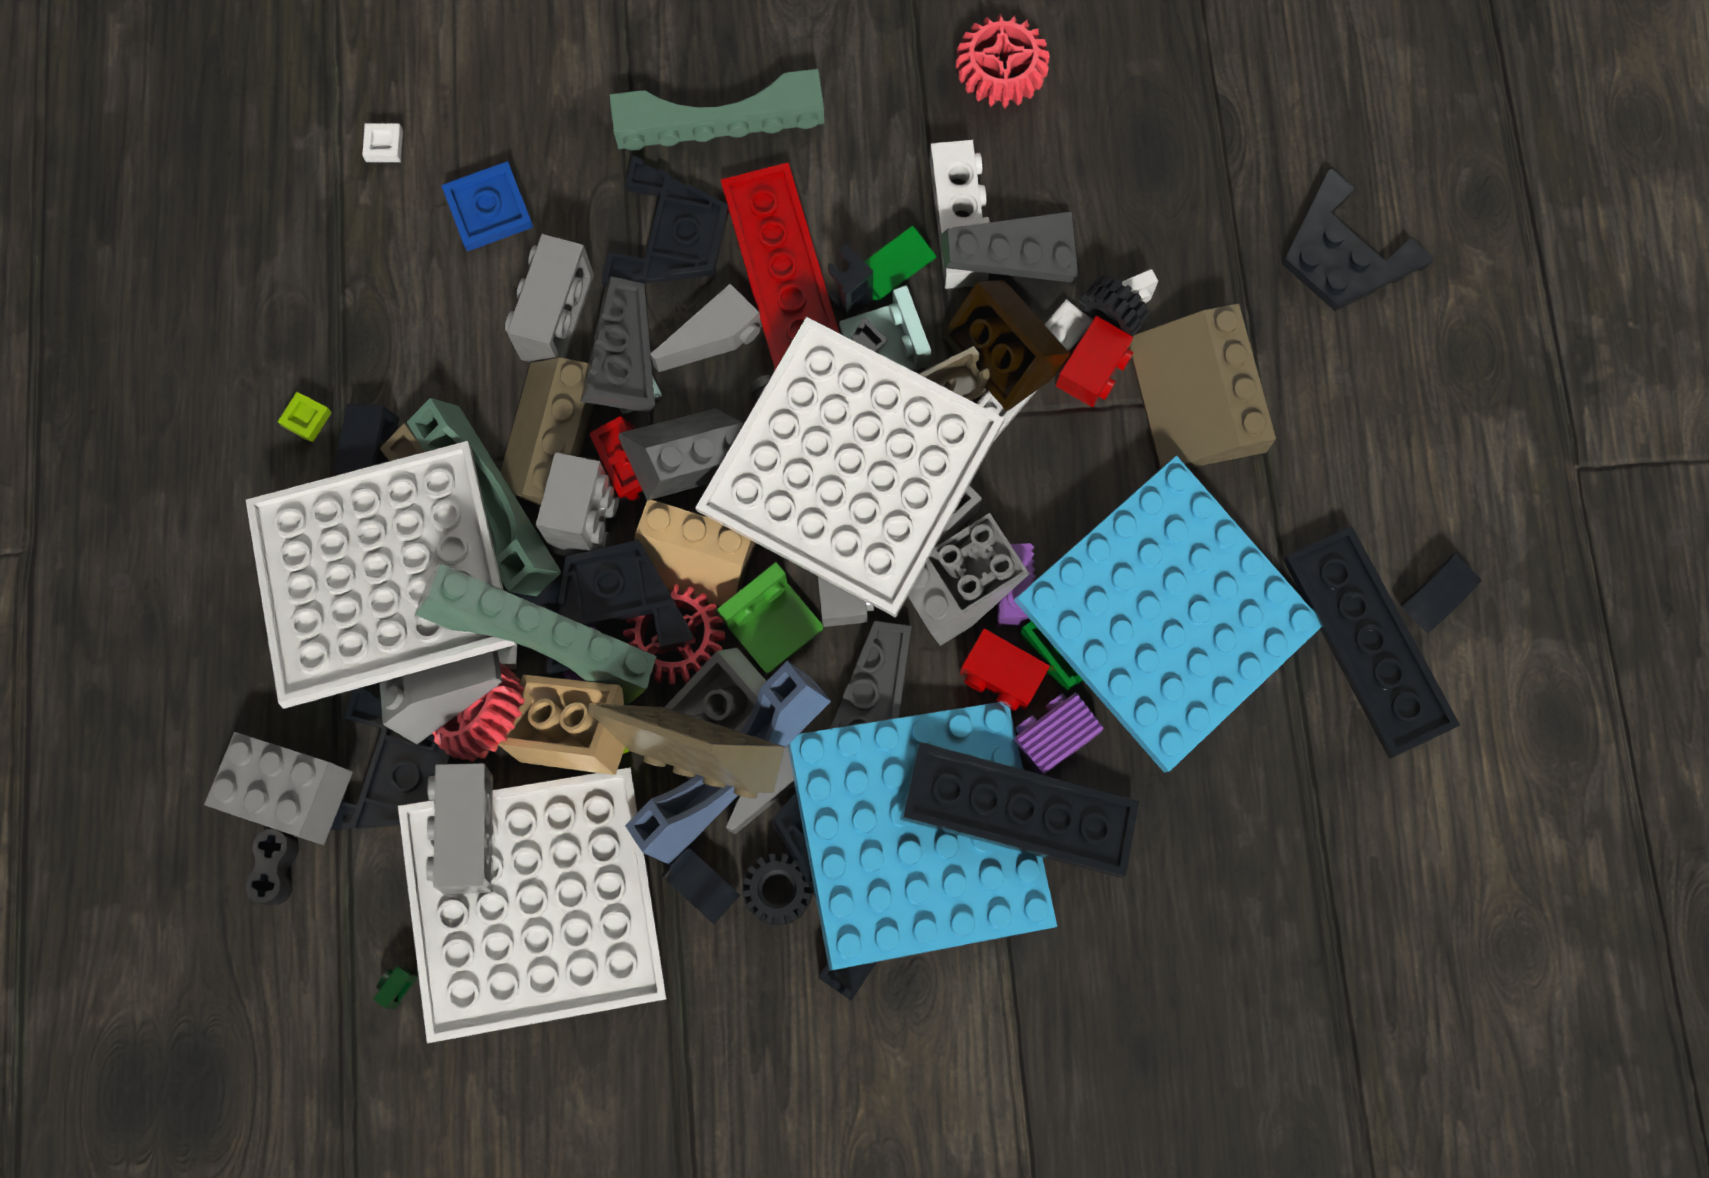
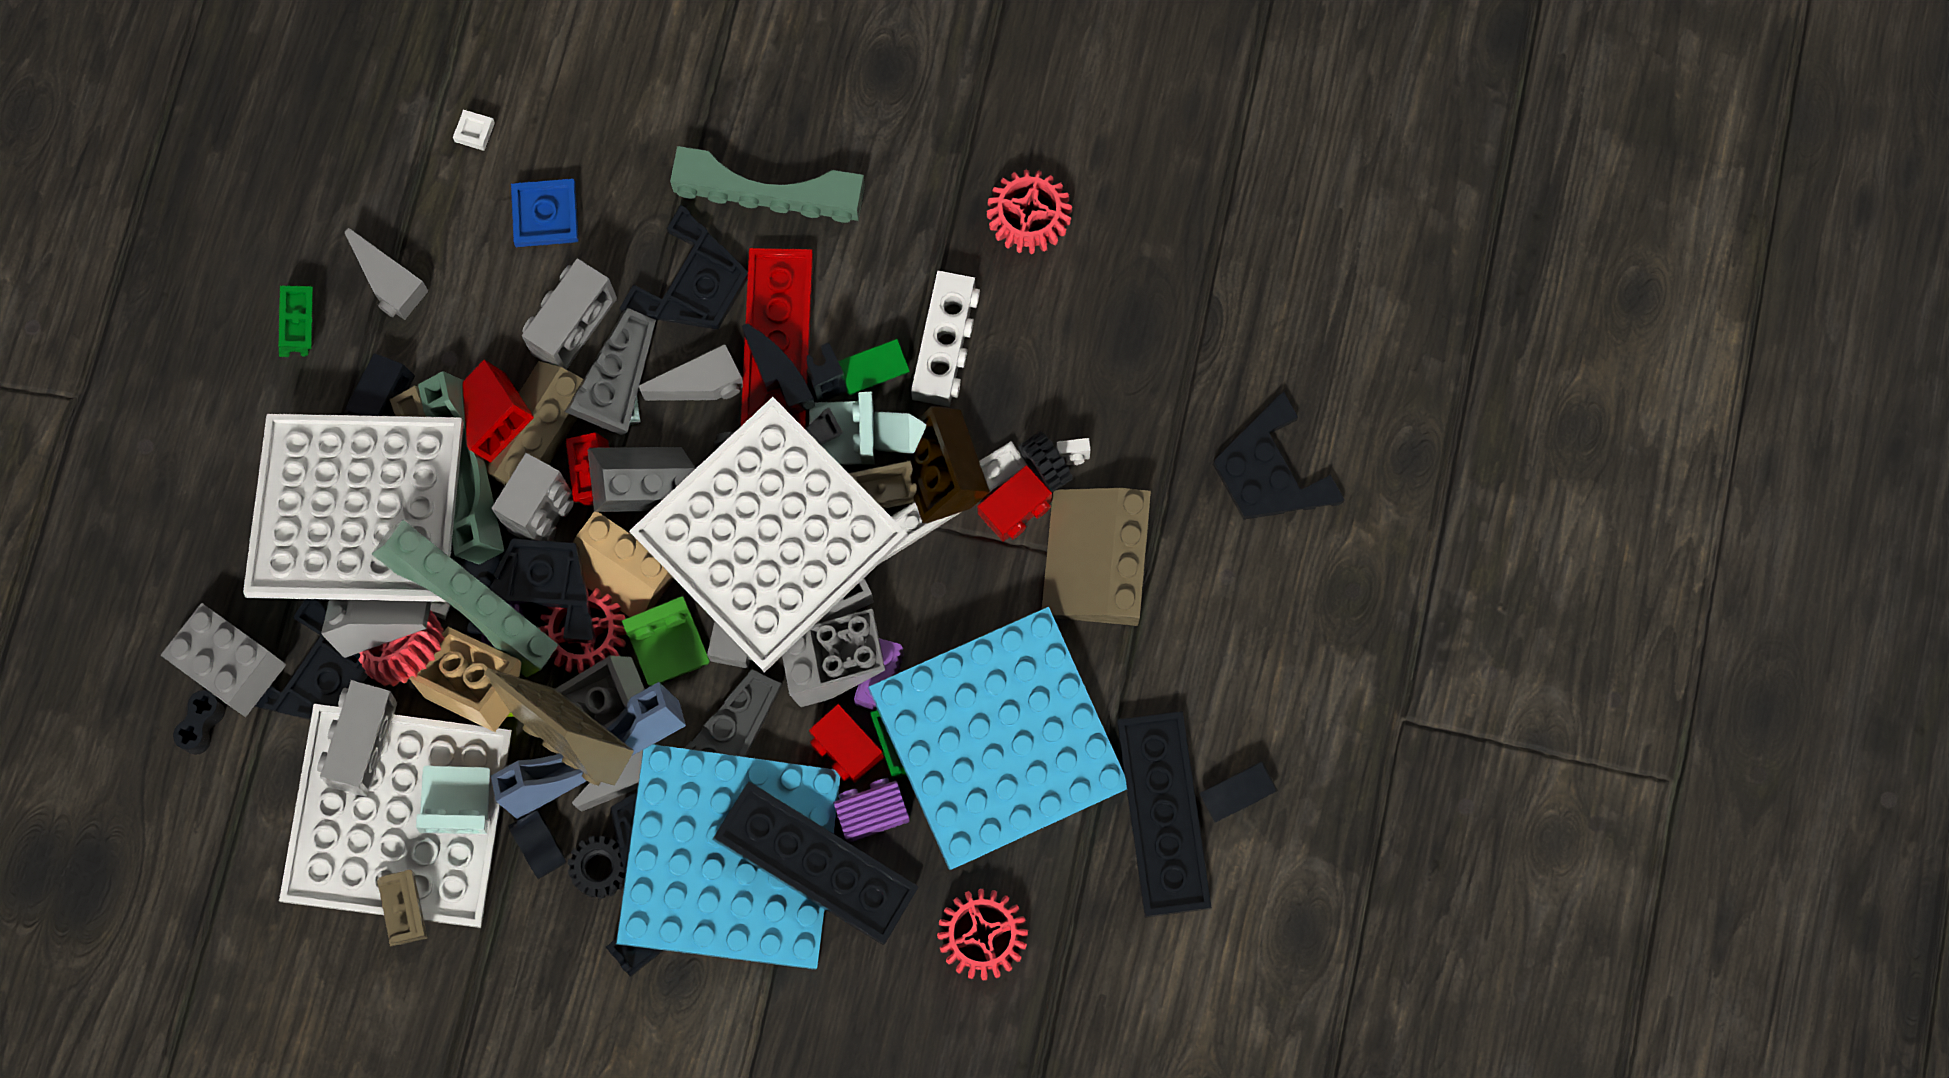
camera: 20 degrees right, 0 degrees up
lime plate [278,392,332,443] -> none
dark green plate [373,966,419,1009] -> none
dark grey wing [941,212,1078,282] -> none
none -> green hinge [278,285,313,357]
none -> light grey slope [345,228,428,320]
none -> dark tan hinge [377,869,427,947]
none -> light aqua bracket [416,766,490,834]
none -> red slope [463,359,534,463]
none -> black slope [742,324,815,416]
none -> light aqua slope [874,412,926,453]
none -> coral gear [937,889,1028,981]

